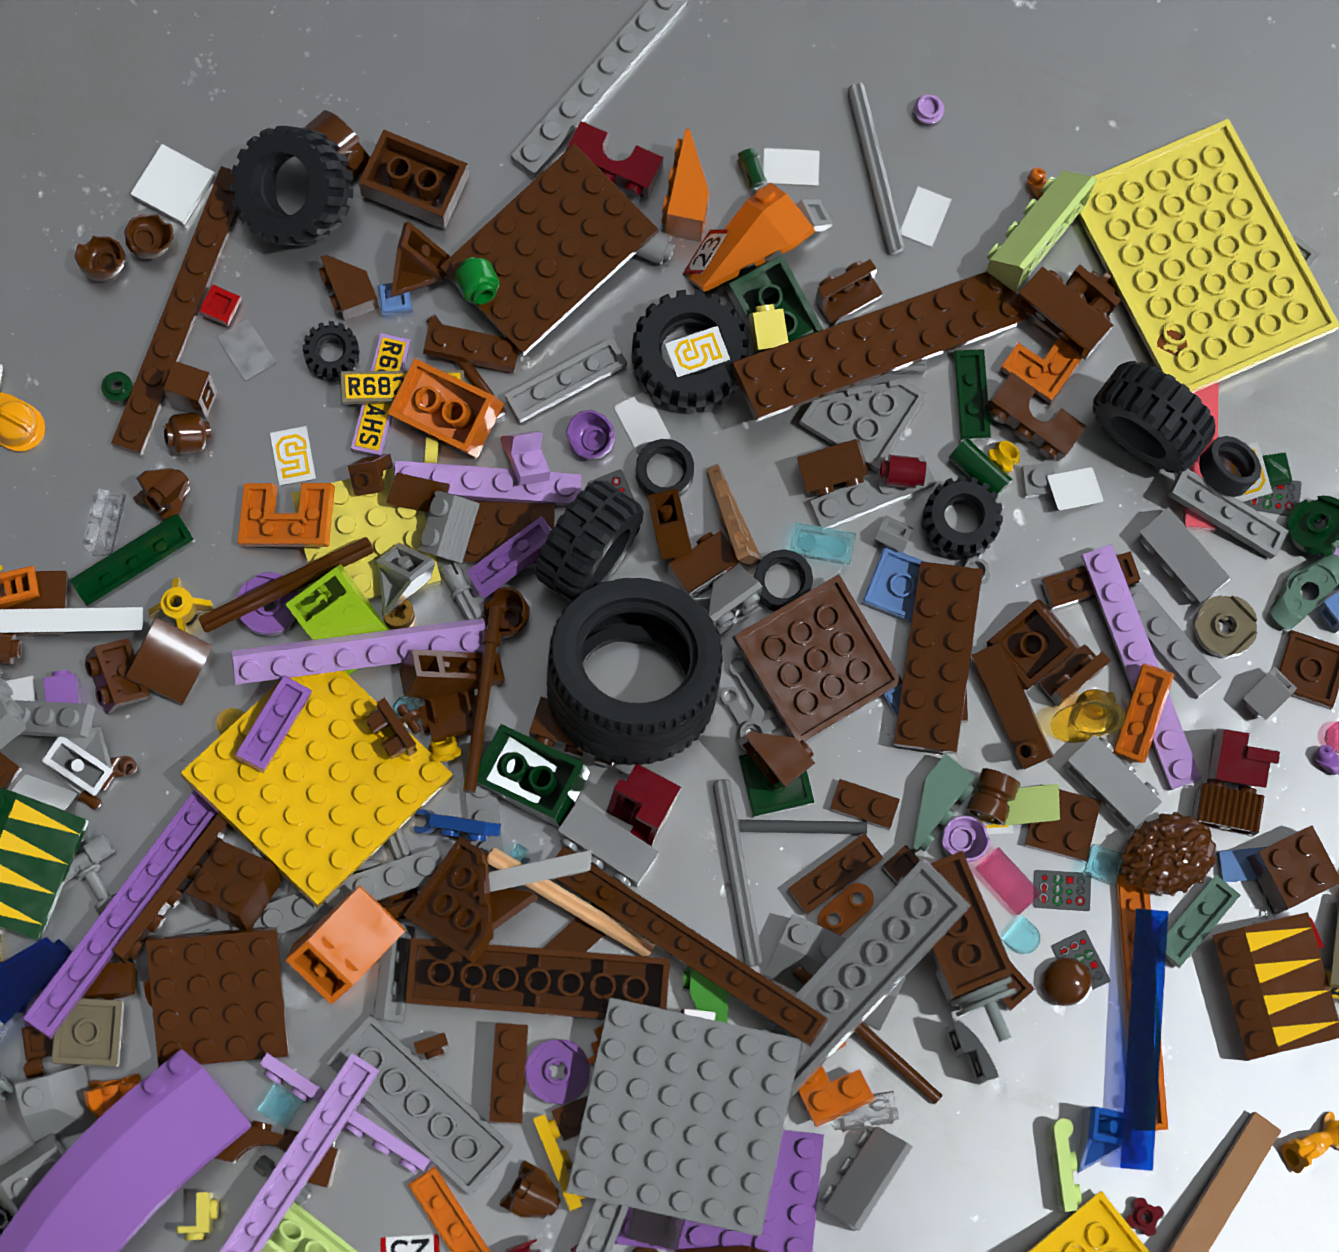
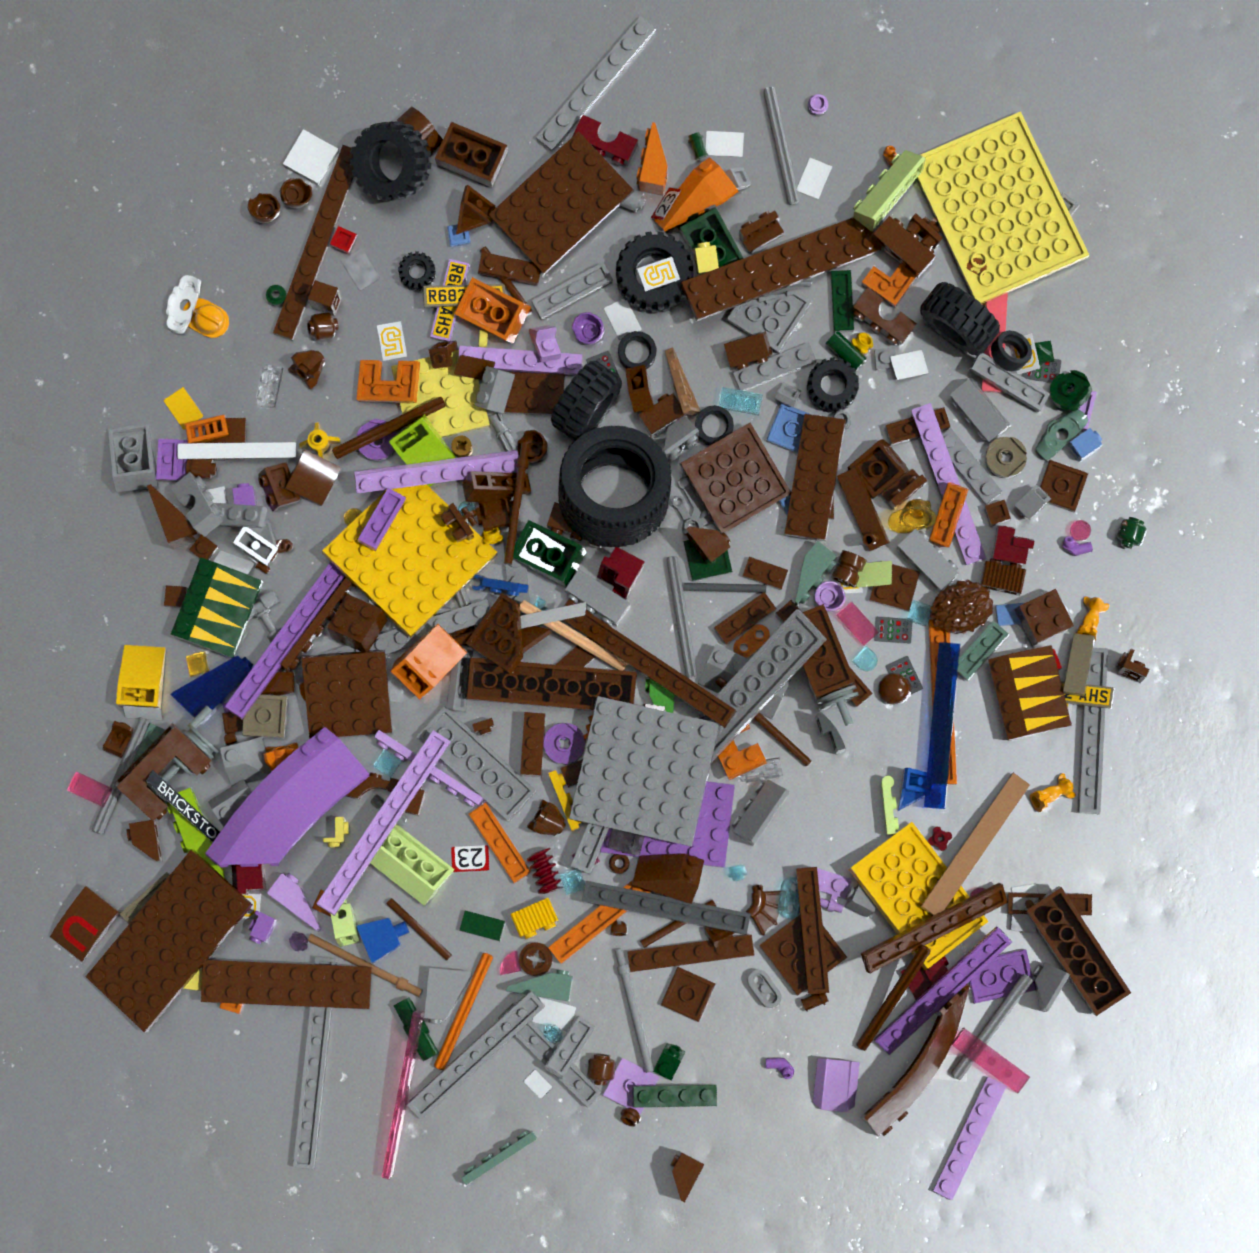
camera: 10 degrees right, 5 degrees up
dark green plate [70,513,194,606] -> none
reddish brown slope [318,255,379,321] -> none
light grey slope [375,543,435,616] -> none
green head [455,257,500,305] -> none
medium lavender plate [466,516,552,598] -> none
dark red brick [880,454,926,488] -> none
none -> reddish brown plate [984,499,1011,526]

